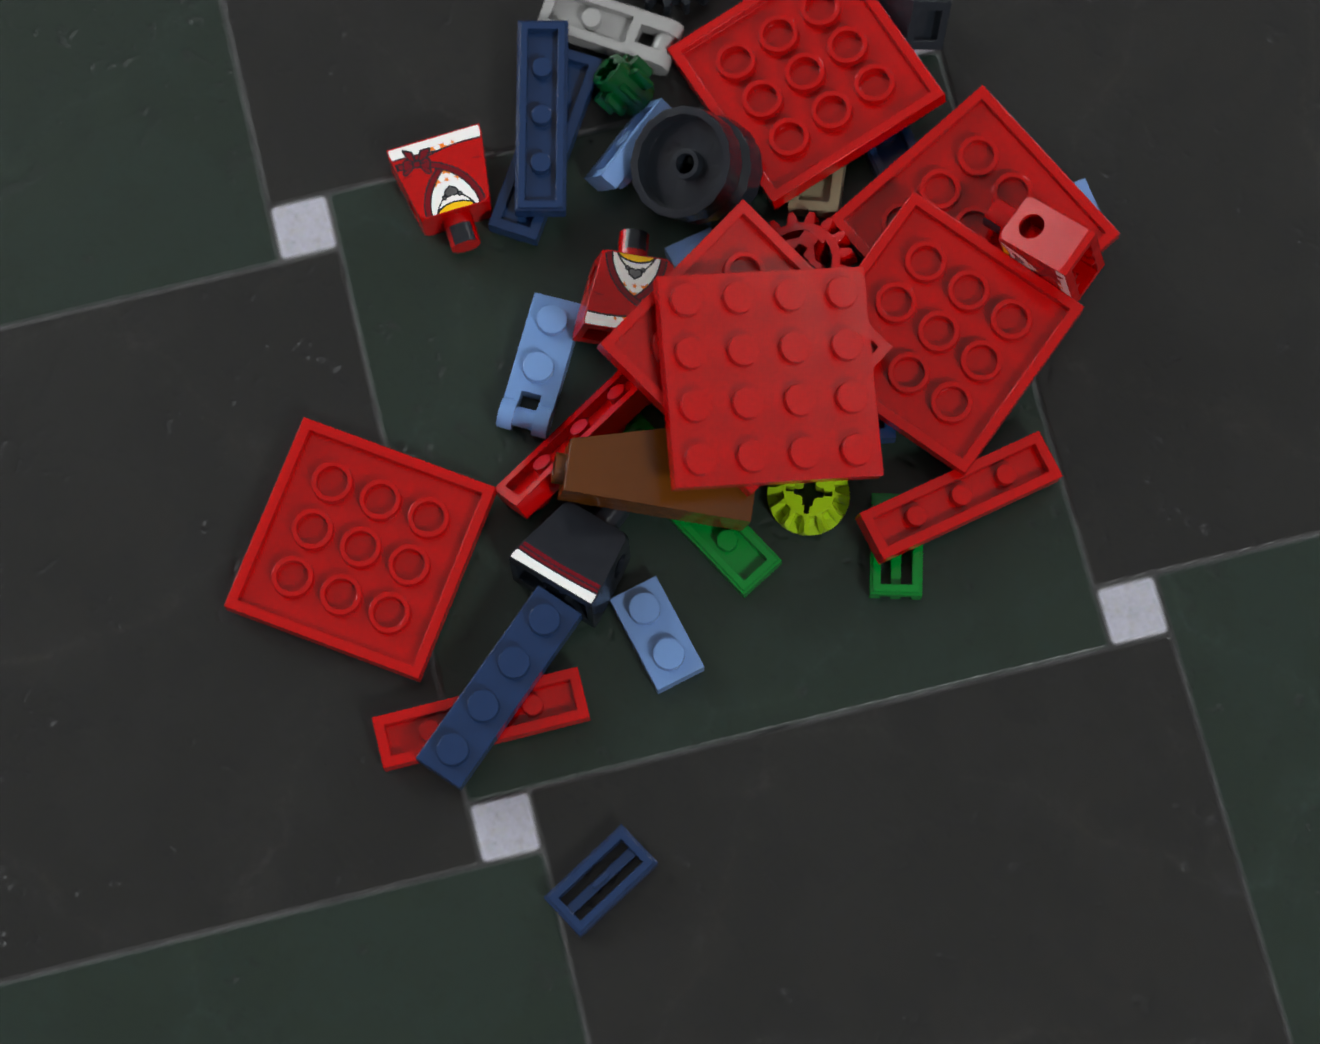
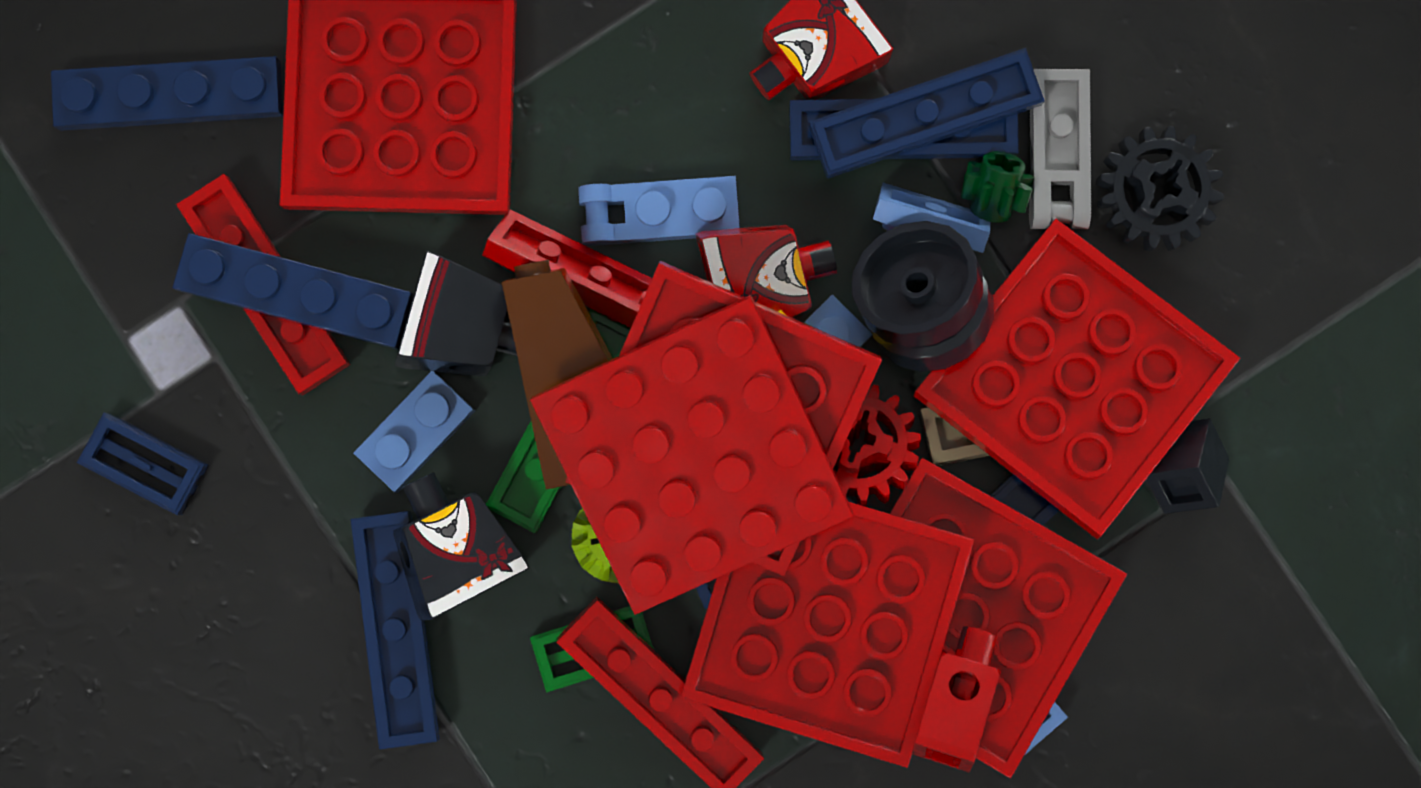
camera: 70 degrees right, 10 degrees up
none -> dark blue plate [51,56,283,131]
none -> dark blue plate [350,511,440,750]
none -> torso [393,472,530,620]

